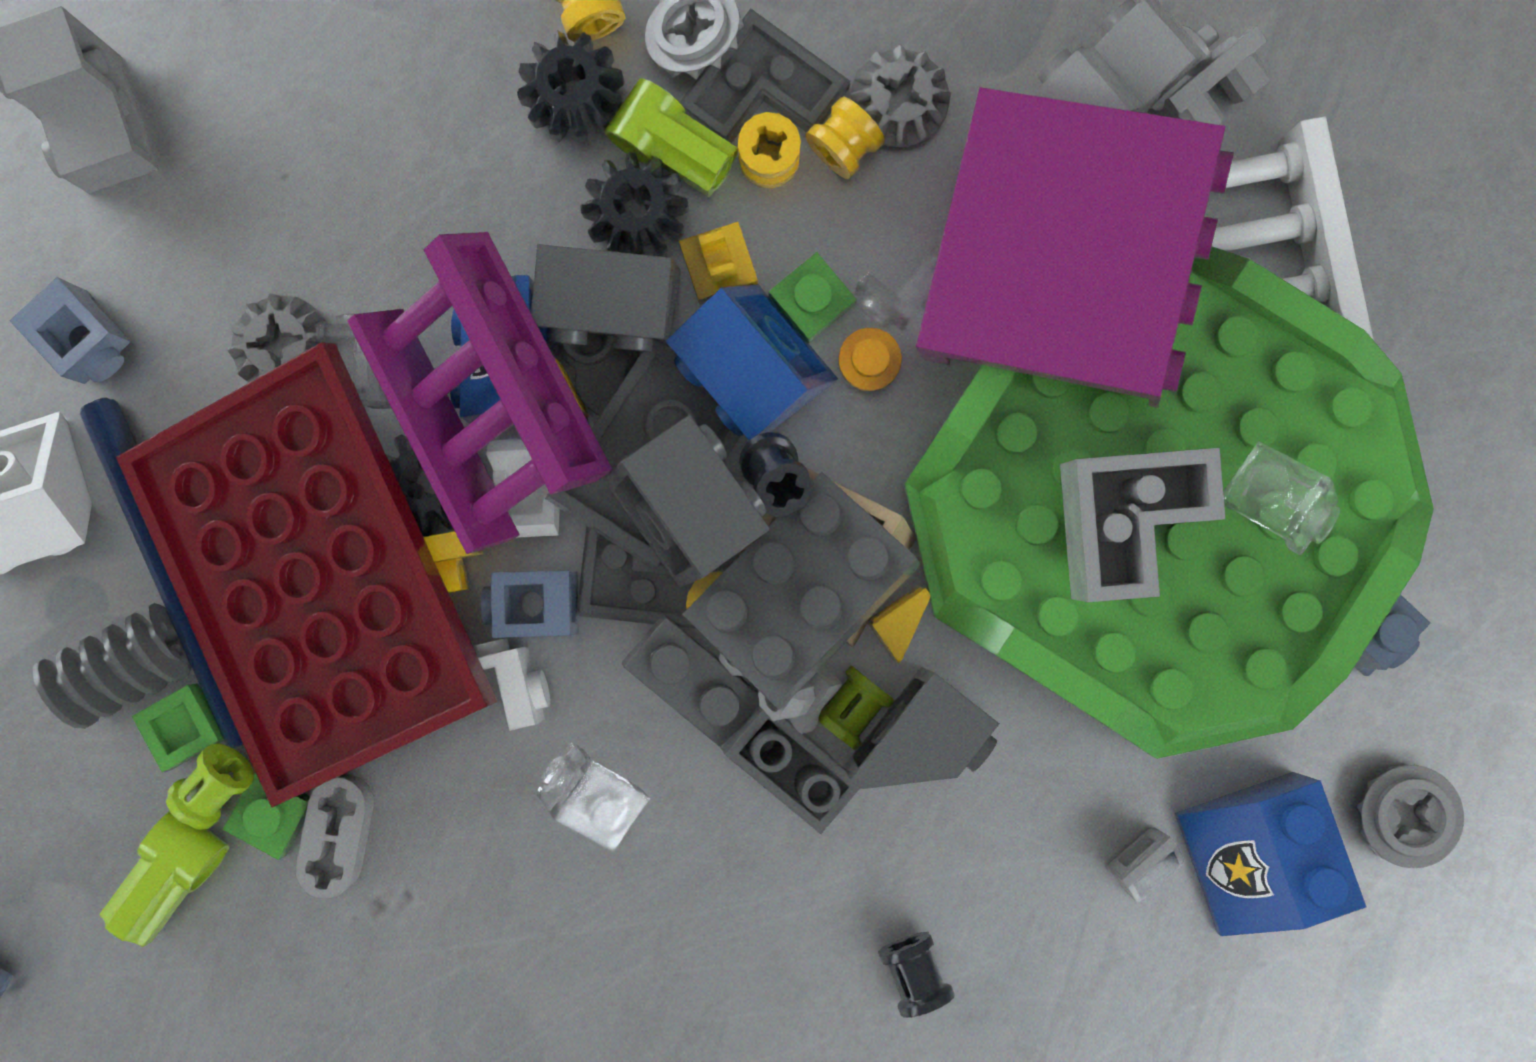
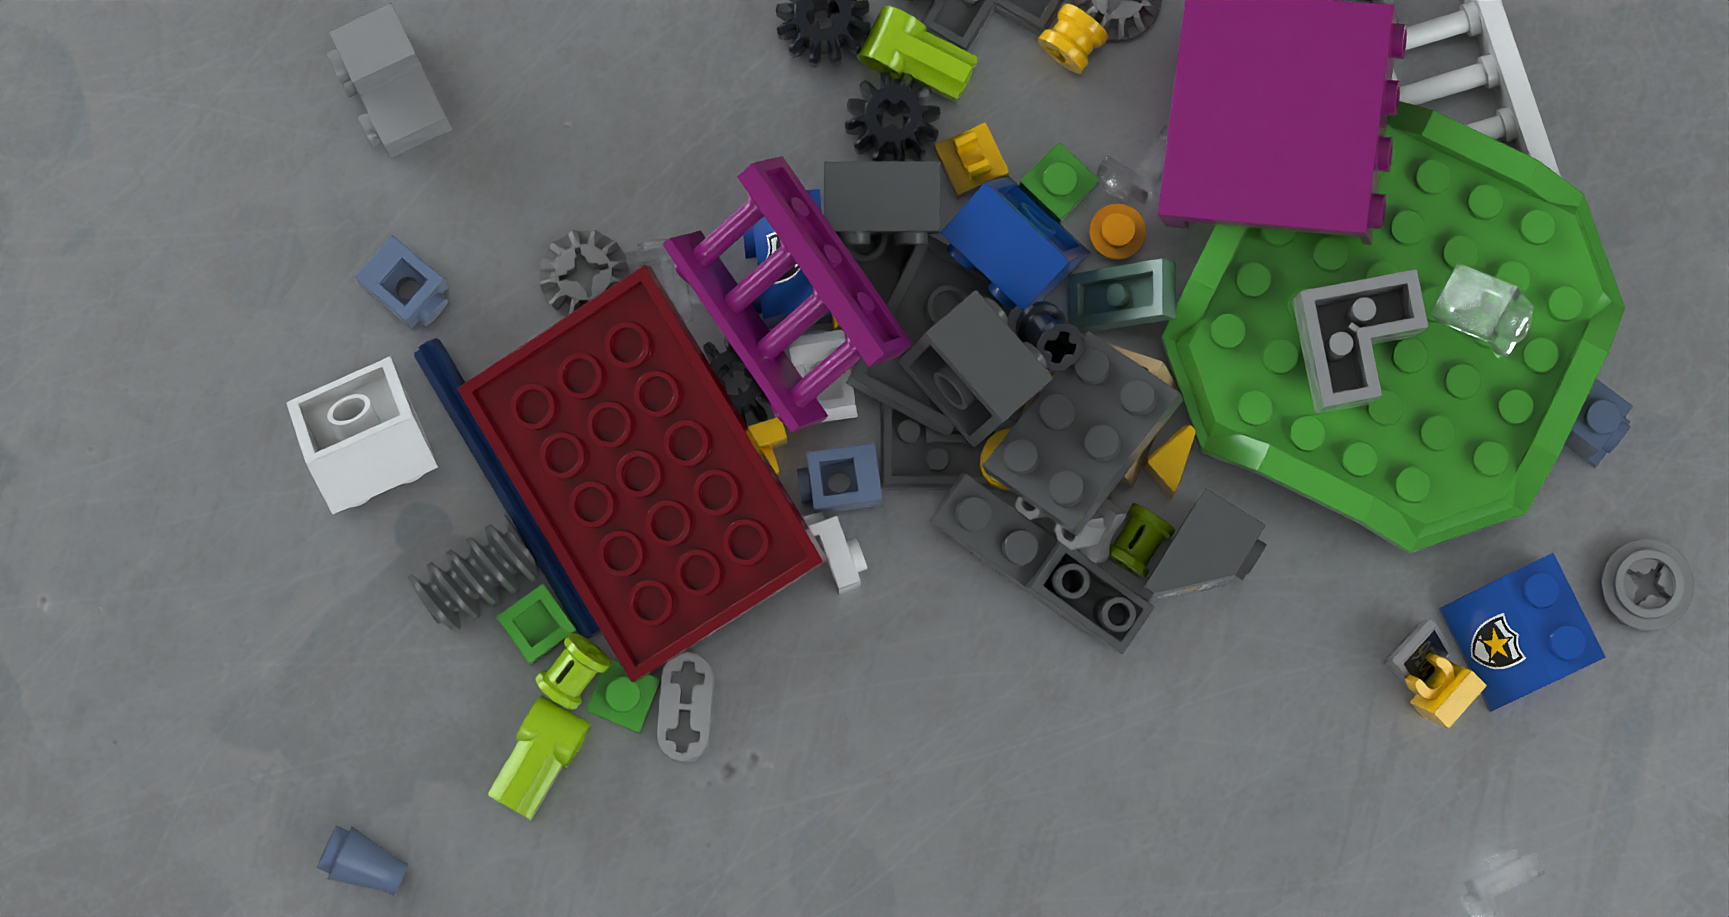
camera: 10 degrees left, 5 degrees down
clear bracket [537,743,650,851] -> none
yellow wheel [738,112,801,189] -> none
black bush [878,932,955,1018] -> none
none -> sand green plate [1069,258,1176,334]
none -> yellow tile [1405,652,1487,729]

